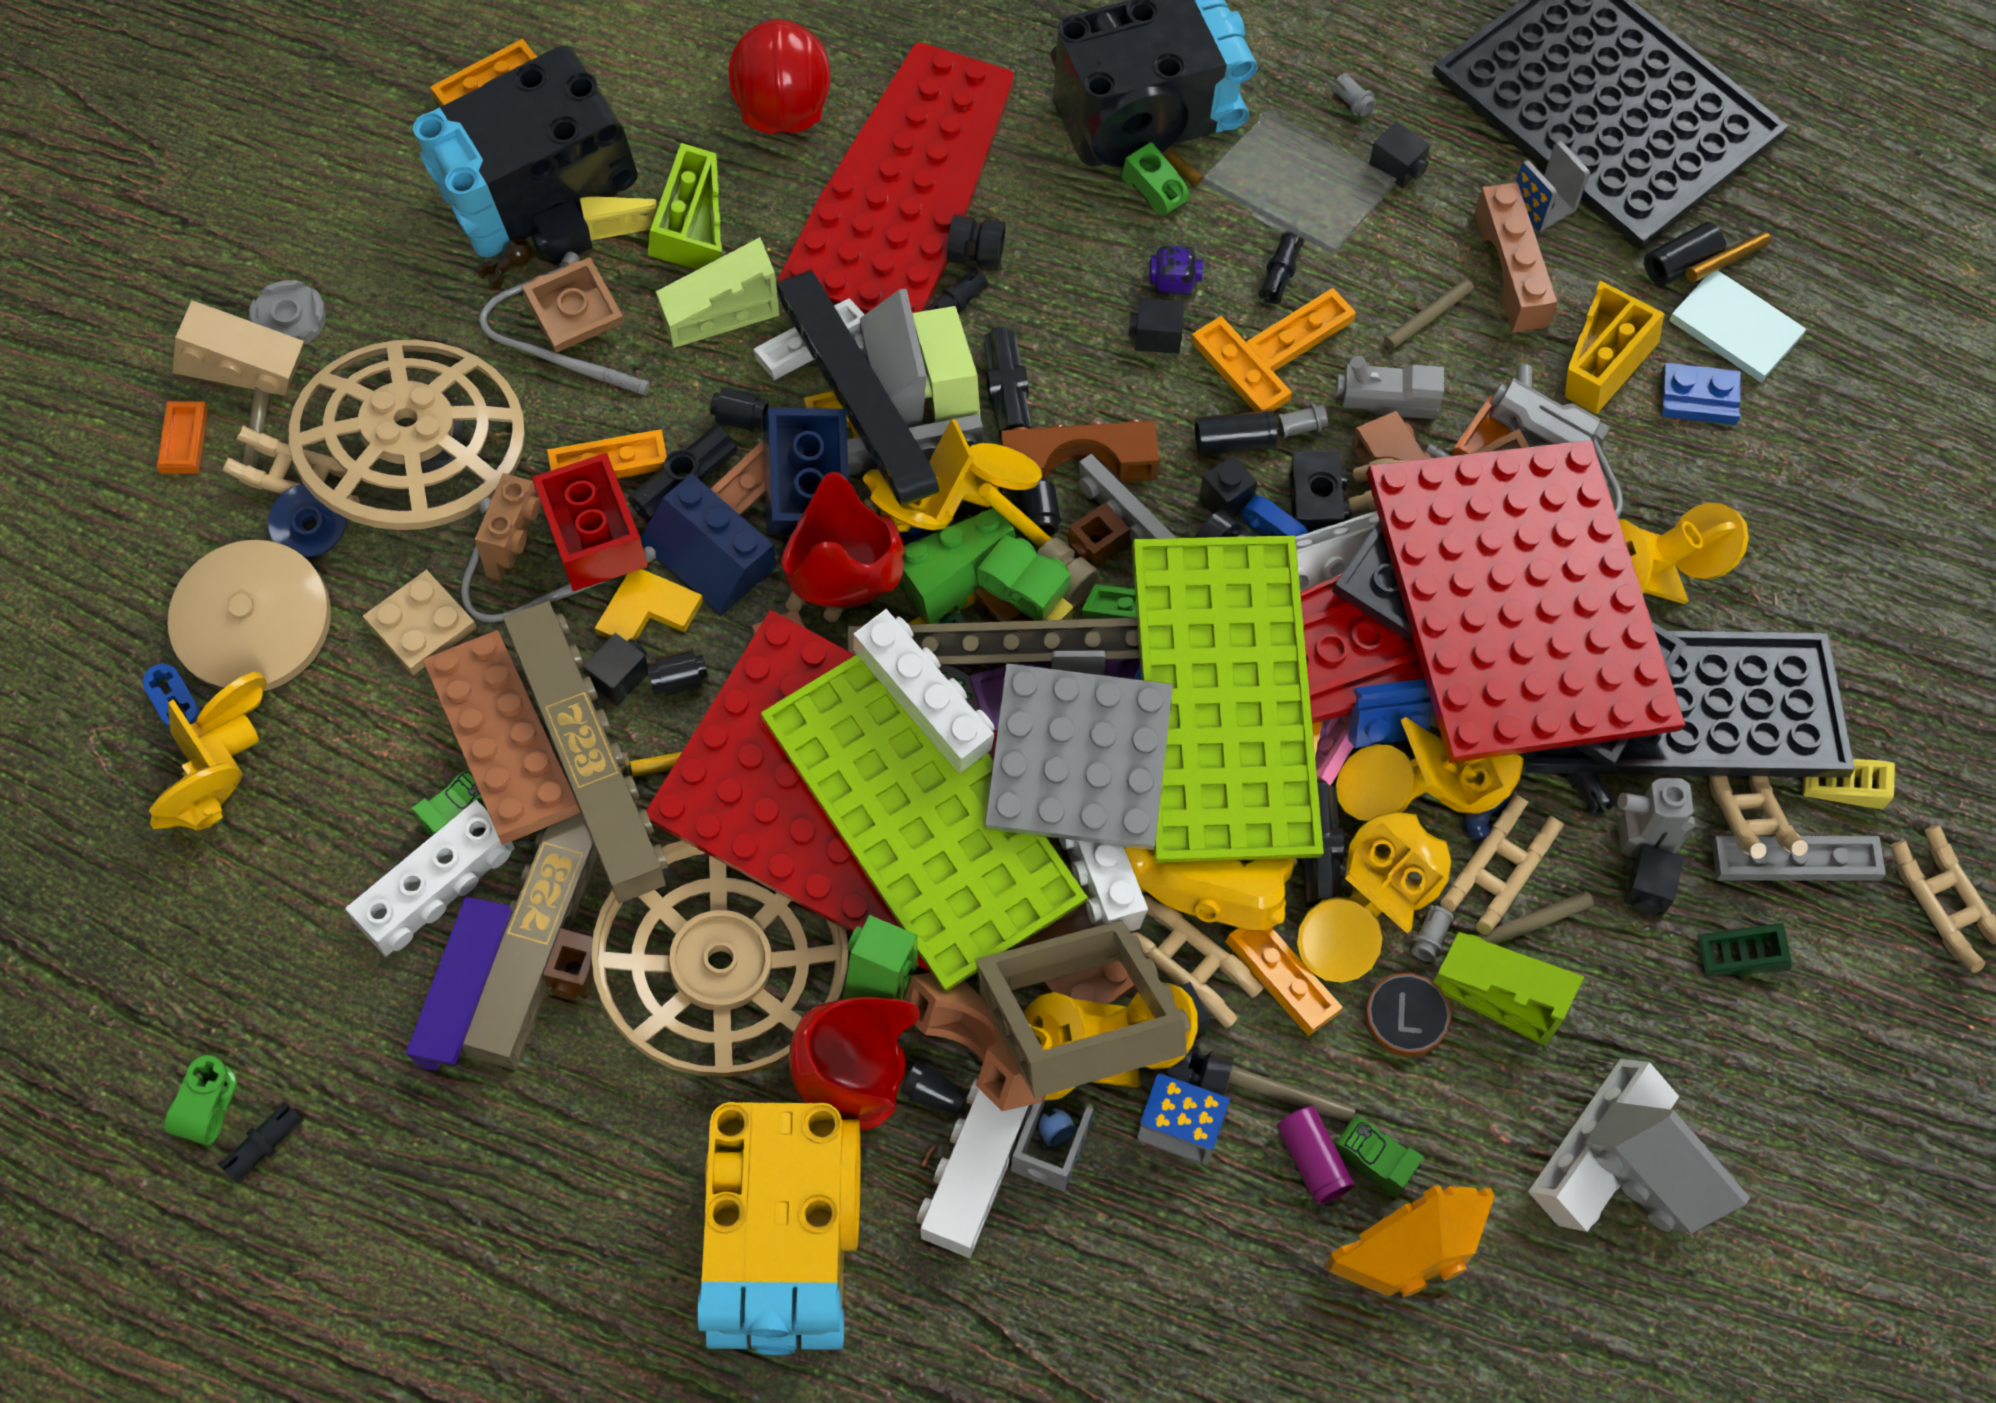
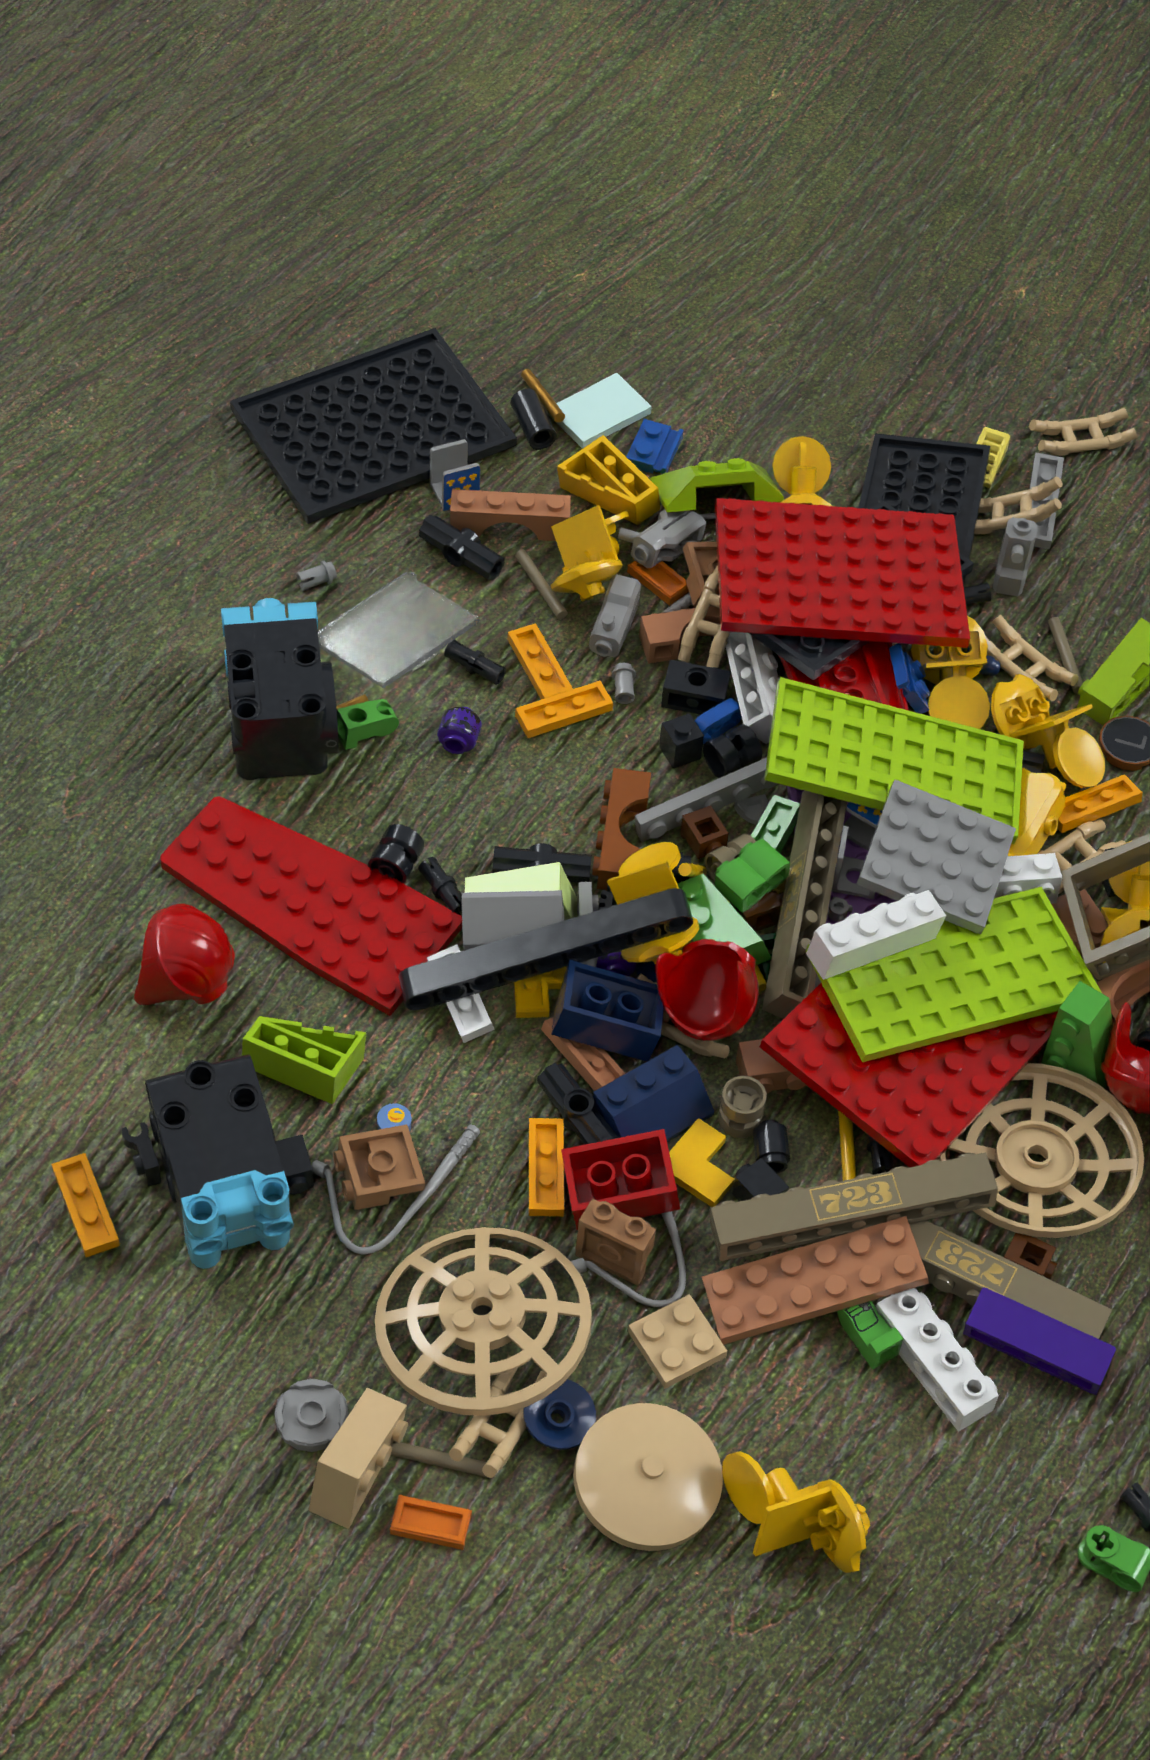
camera: 80 degrees left, 10 degrees down
blue beam [142,664,201,730] -> none
dark brown arm [477,238,532,290] -> none
light yellow slope [580,197,658,241] -> none
yellowish green wedge [656,237,780,348] -> none
black brick [710,386,769,431] -> none
black brick [1129,298,1184,354] -> none
black pin [1194,410,1277,456] -> none
black brick [1369,121,1430,188] -> none
light grey pin [1411,906,1454,962] -> none
black brick [1624,844,1685,915] -> none
dark green slope [1698,923,1792,977] -> none
none -> medium blue tile [377,1103,411,1131]
none -> black piece [419,514,505,580]
none -> yellow piece [551,505,629,601]
none -> lime slope [650,458,784,512]
none -> dark tan wheel [718,1076,767,1138]

